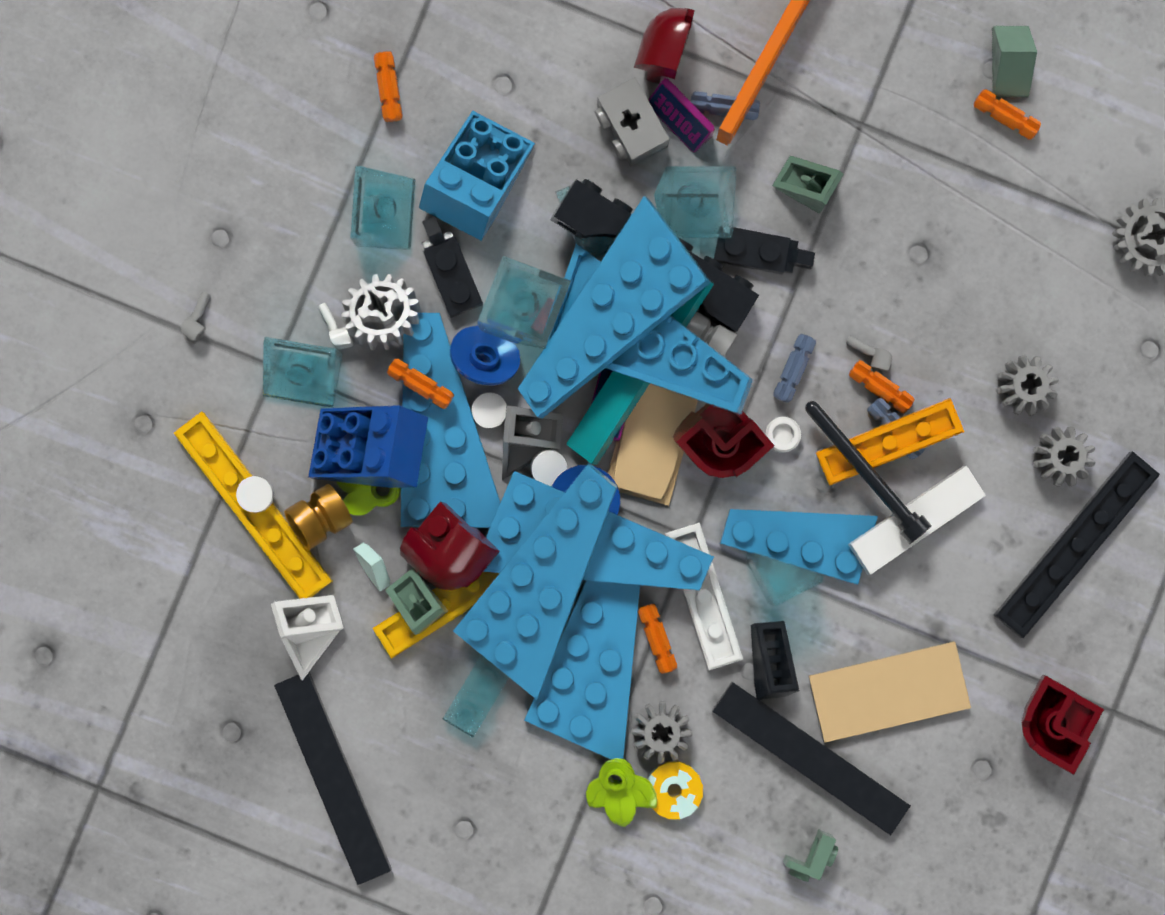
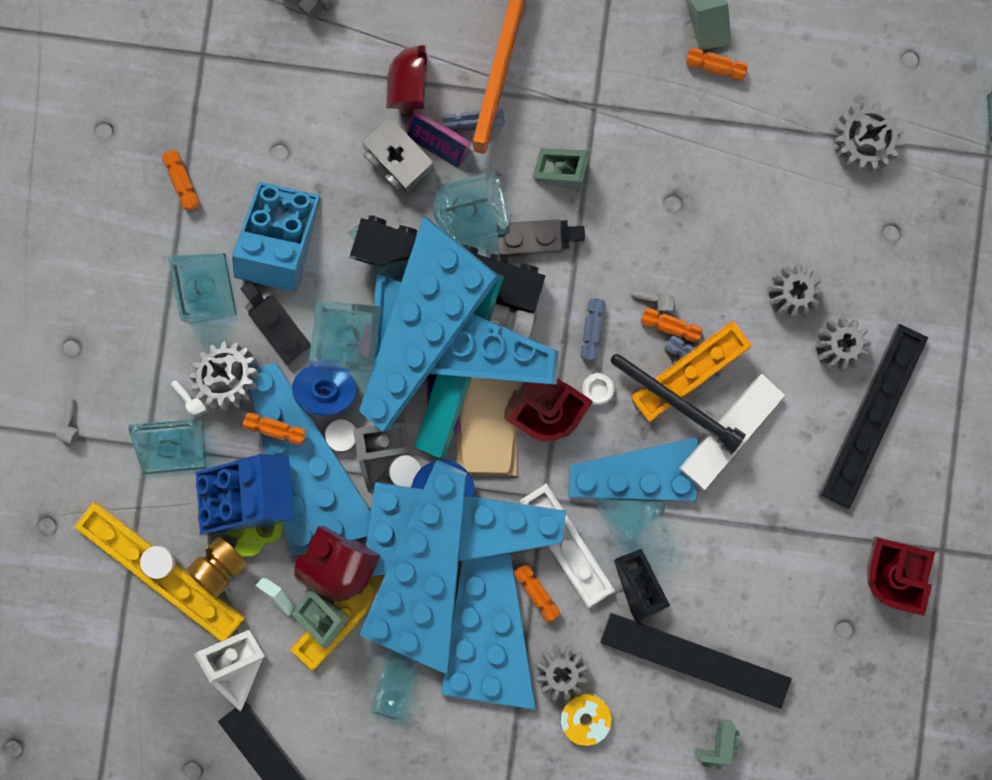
camera: 15 degrees left, 0 degrees up
lime plate [586,758,658,827] -> none
tan piece [808,641,971,743] -> none

